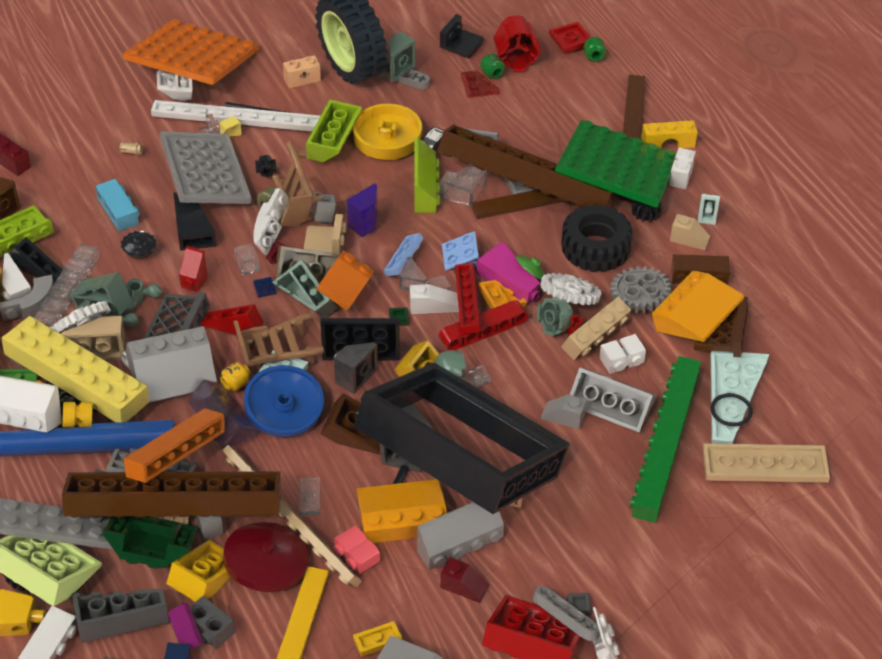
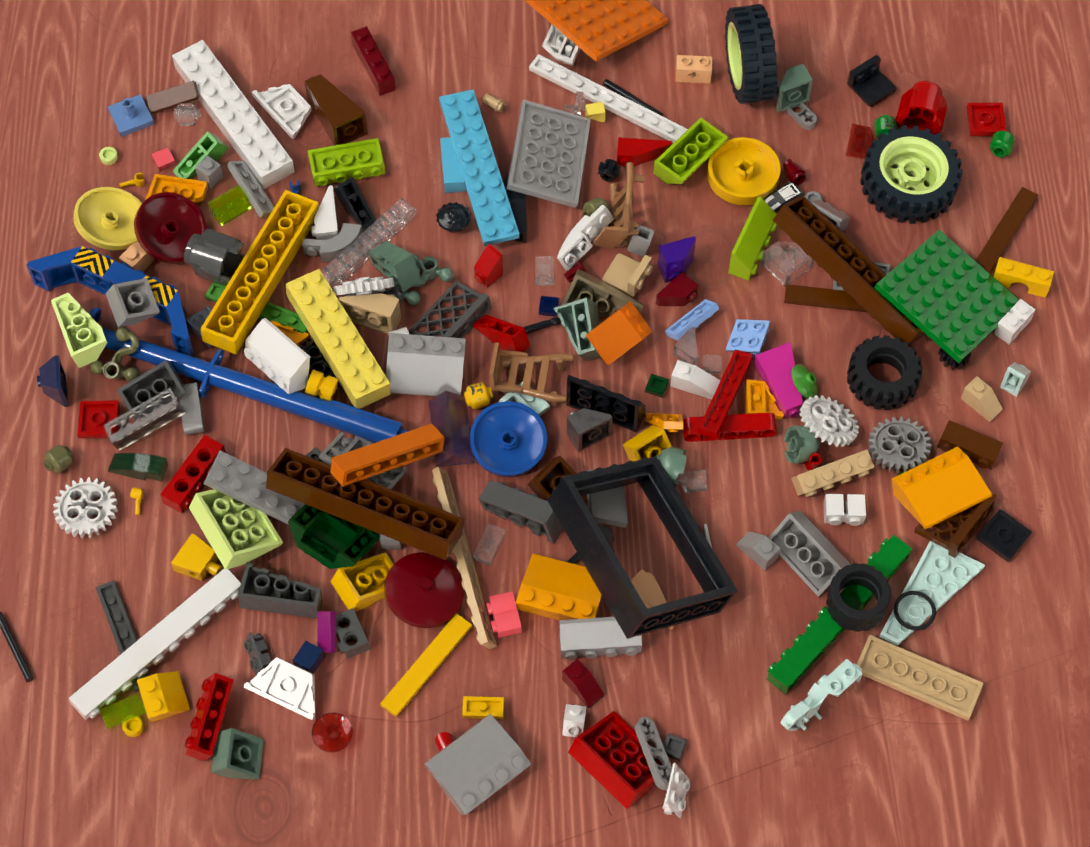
camera: 25 degrees right, 15 degrees up
none -> medium azure plate [439,89,520,246]
none -> dark grey wedge [479,480,563,544]
none -> black piece [523,317,562,333]
none -> white bracket [562,704,586,737]
none -> red slope [617,137,672,167]
none -> light orange wing [645,413,683,432]
none -> dark red slope [656,272,698,306]
none -> light aqua piece [781,659,863,731]
none -> dark red cone [783,159,806,185]
none -> black tyre [826,563,891,632]
none -> wheel [860,126,962,224]
none -> black plate [976,509,1032,562]

